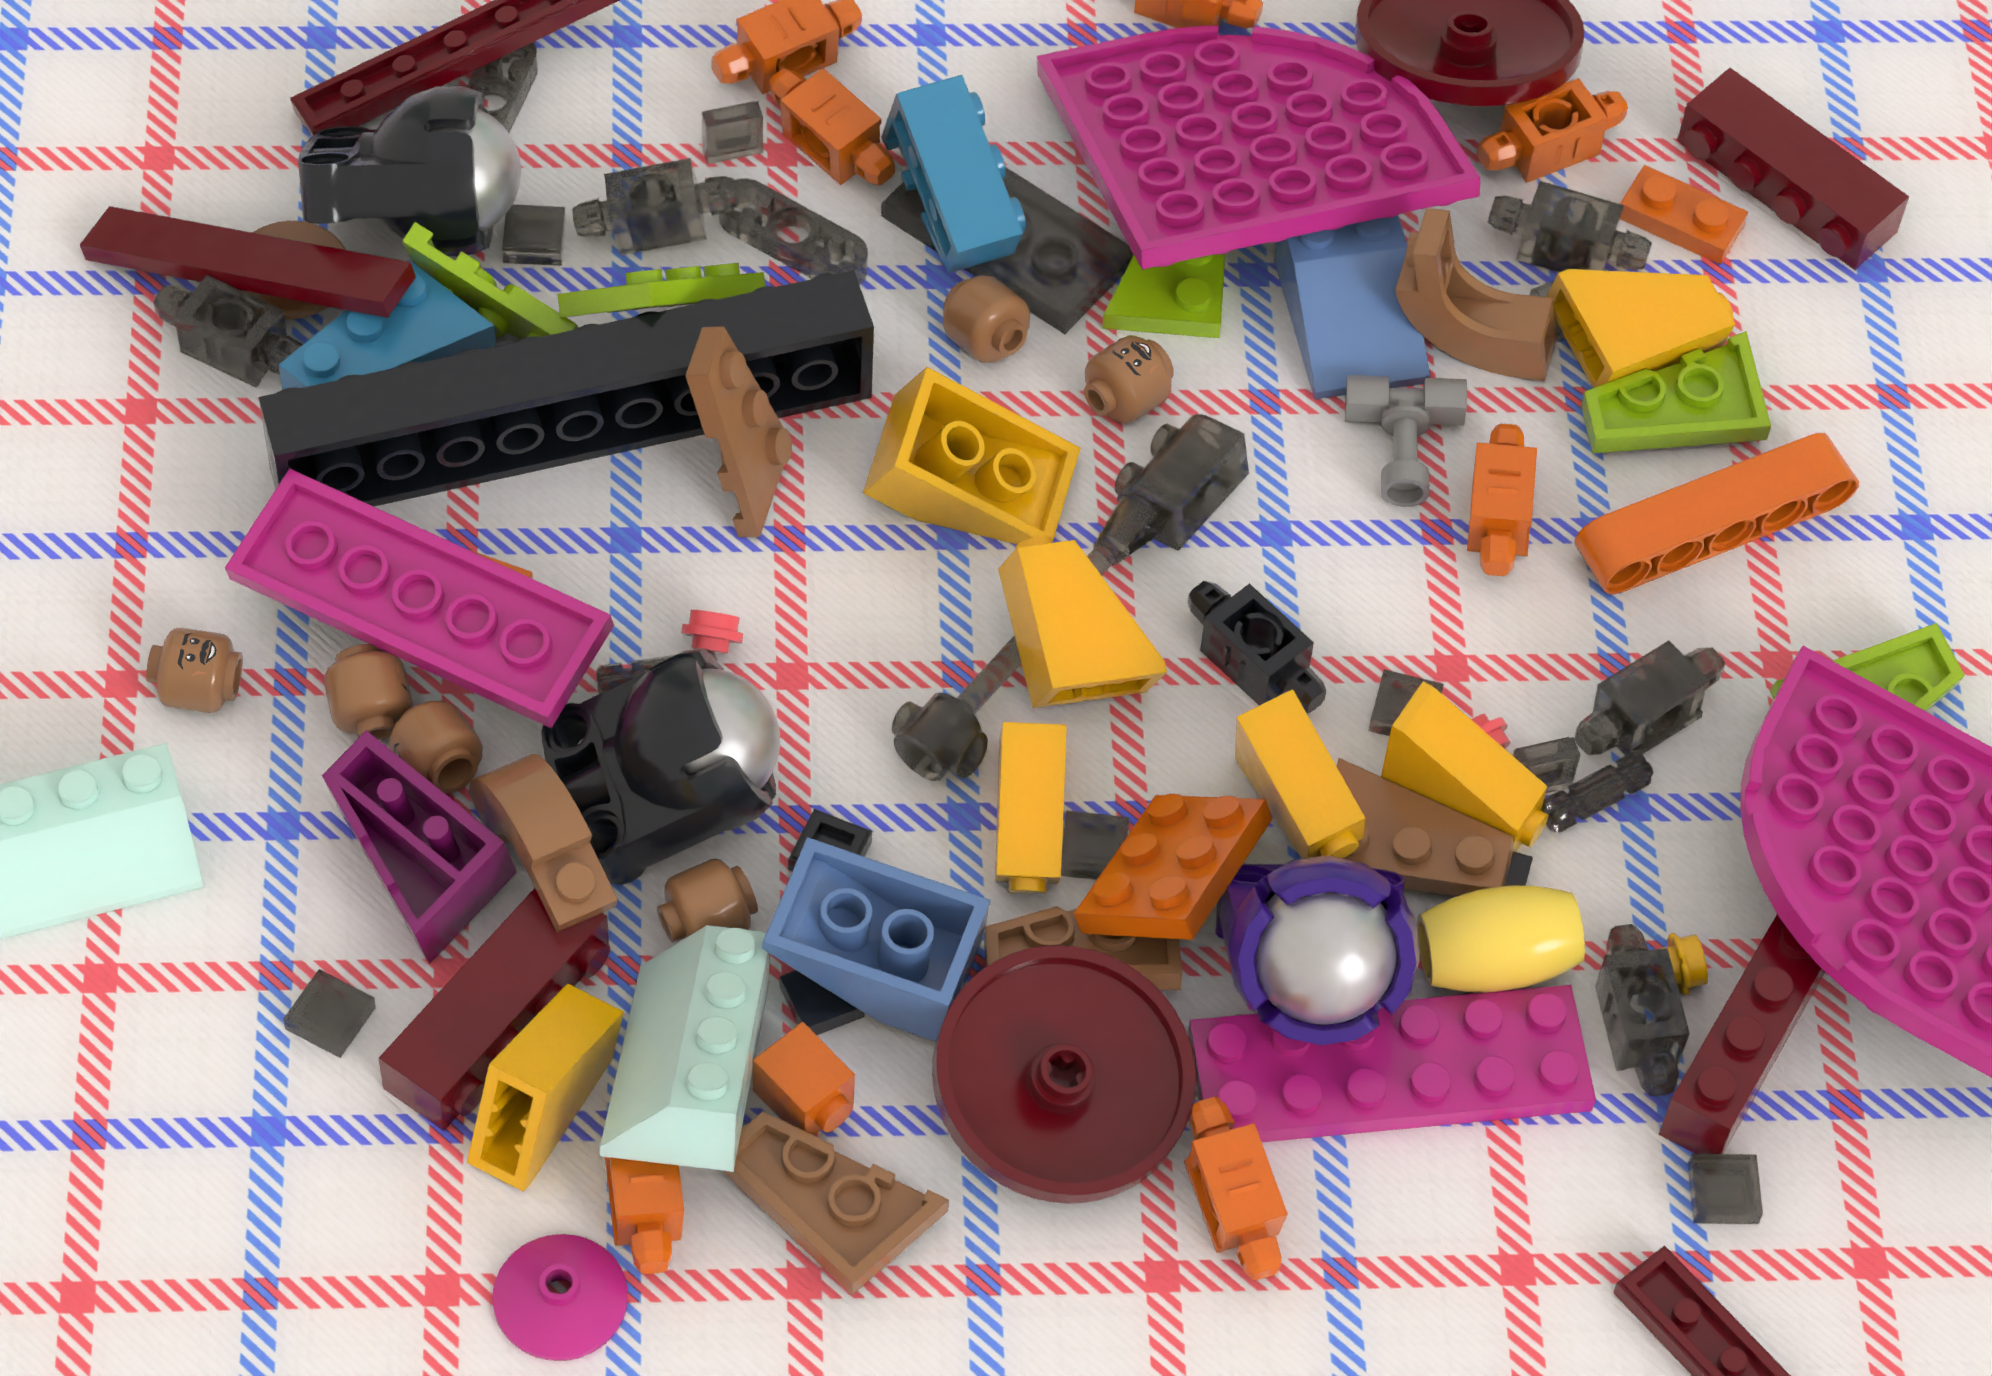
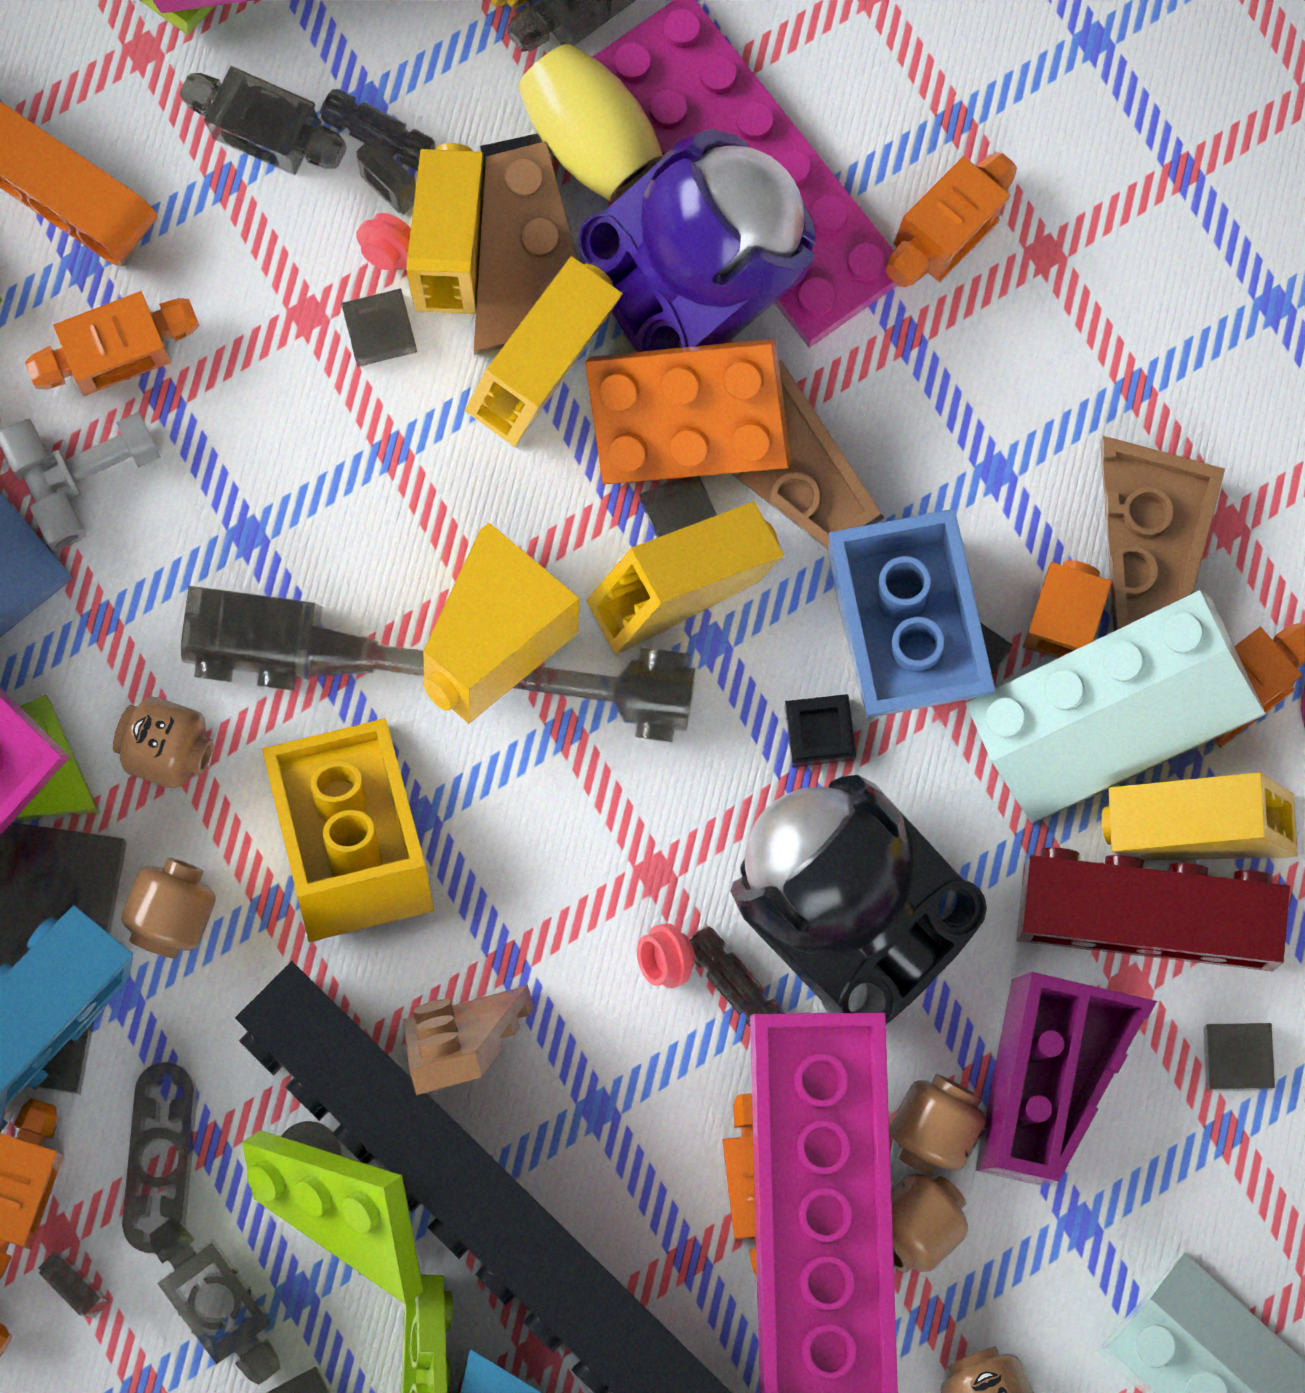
camera: 115 degrees left, 20 degrees up
medium nougat arch [468,754,618,932] -> none
medium nougat head [657,858,758,942] -> none
dark red dish [932,945,1196,1203] -> none
black piece [1188,581,1326,713] -> none

